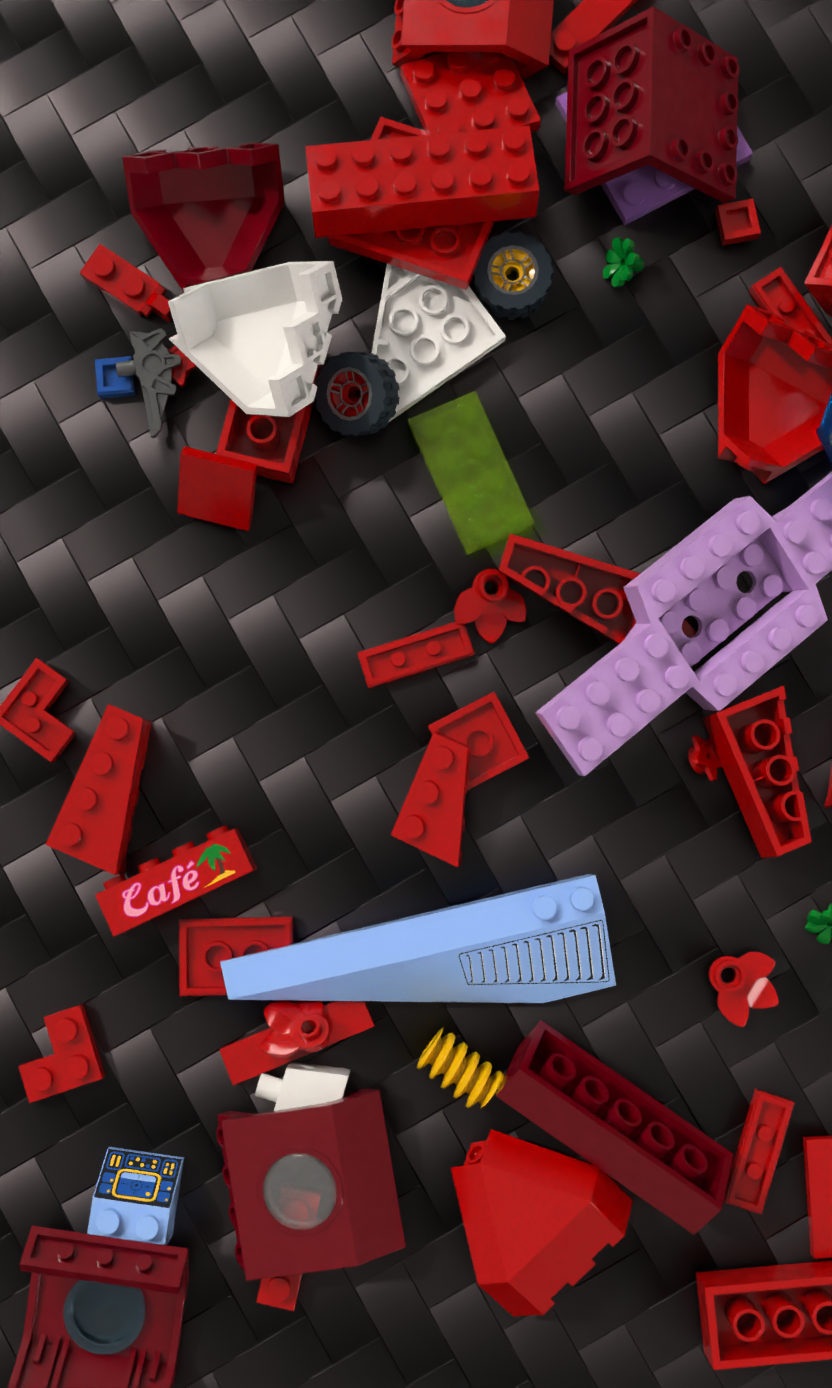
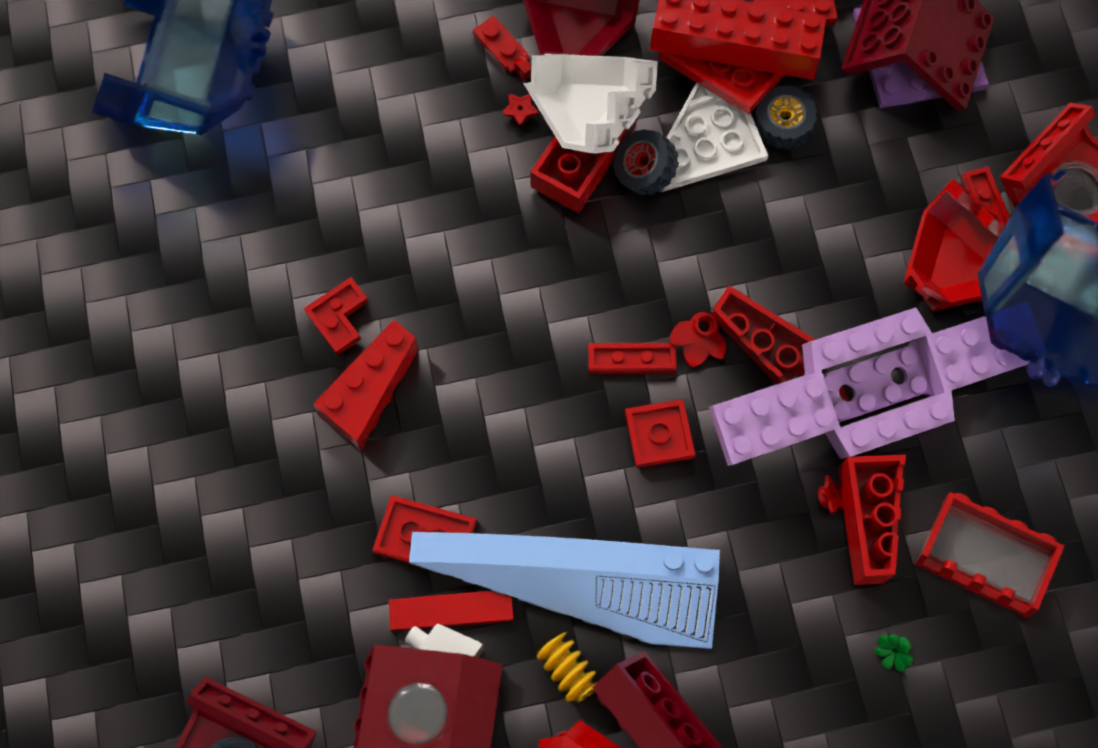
camera: 15 degrees right, 15 degrees down
red plate [18,1004,106,1103] -> none
slope [87,1147,184,1245] -> none
blue tile [95,356,136,399] -> none
red brick [95,825,258,936] -> none
dark grey piece [116,328,181,438] -> none
red tile [177,446,257,531] -> none
red plate [259,1000,330,1058] -> none
red wing [391,732,471,867] -> none
clear neon green plate [408,391,535,555] -> none
green plant [602,237,644,287] -> none
red plate [709,951,779,1027] -> none
red plate [715,198,761,246] -> none

